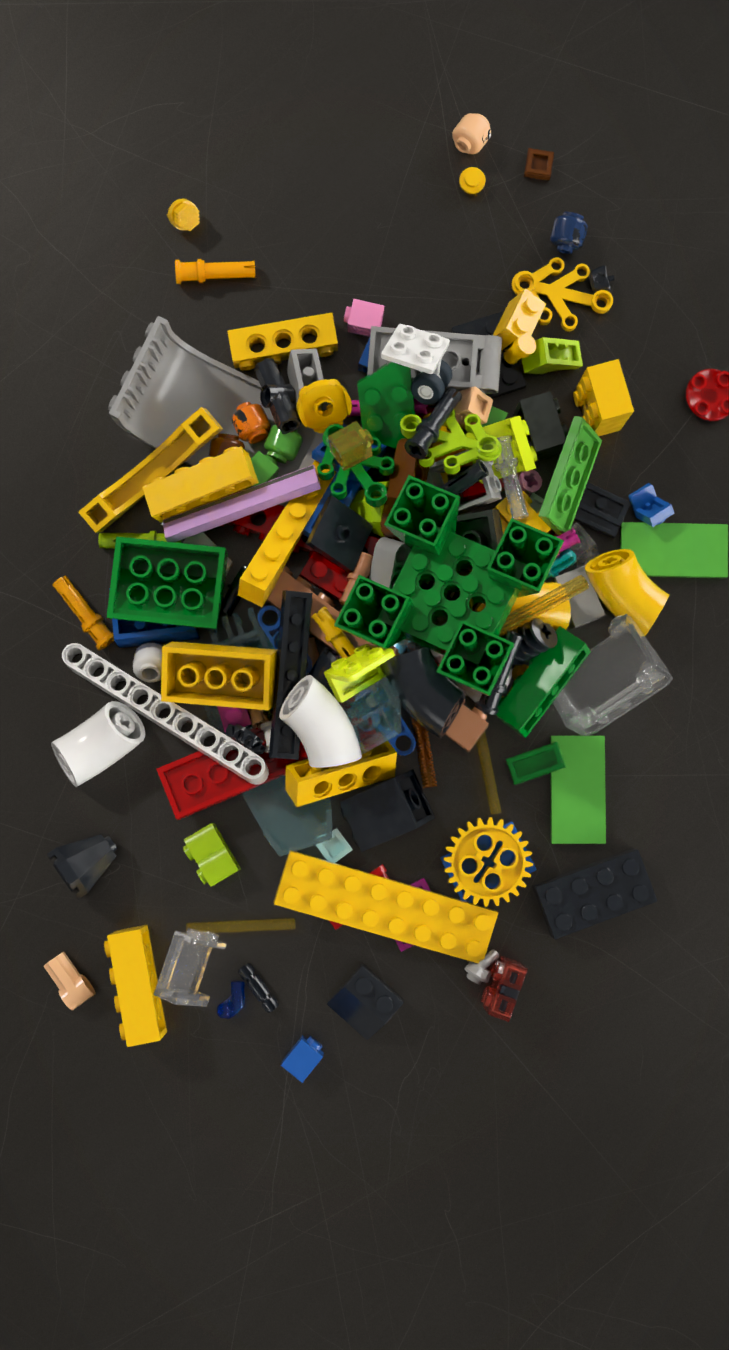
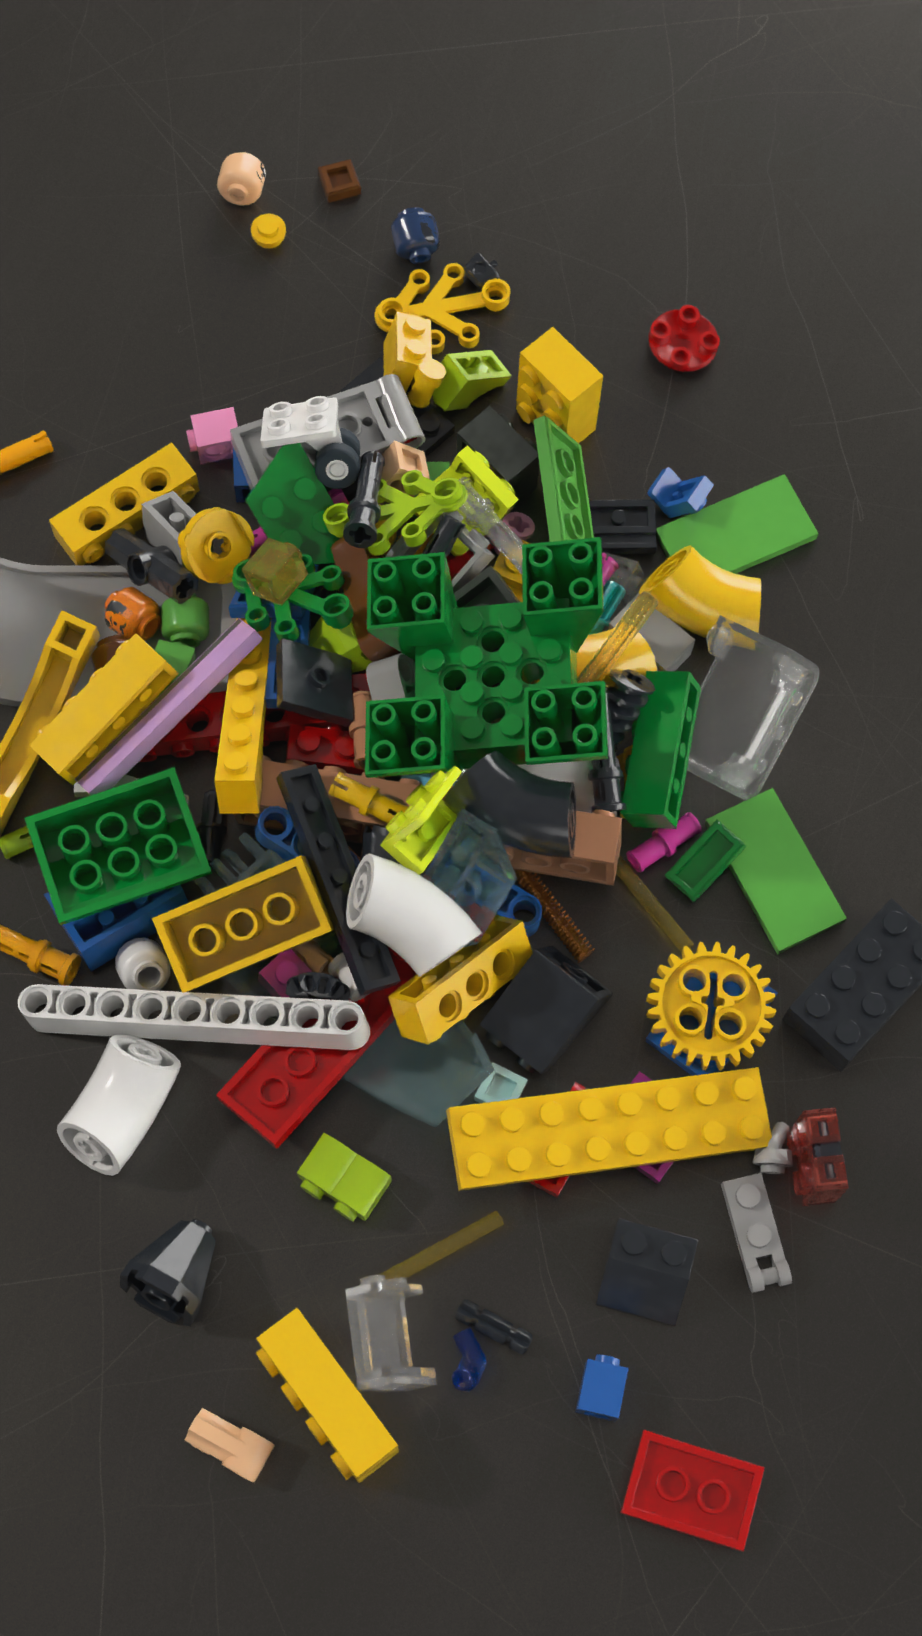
camera: 25 degrees left, 15 degrees down
none -> red plate [620,1430,765,1552]
none -> dark pink pin [626,812,702,873]
none -> light grey plate [721,1173,792,1293]

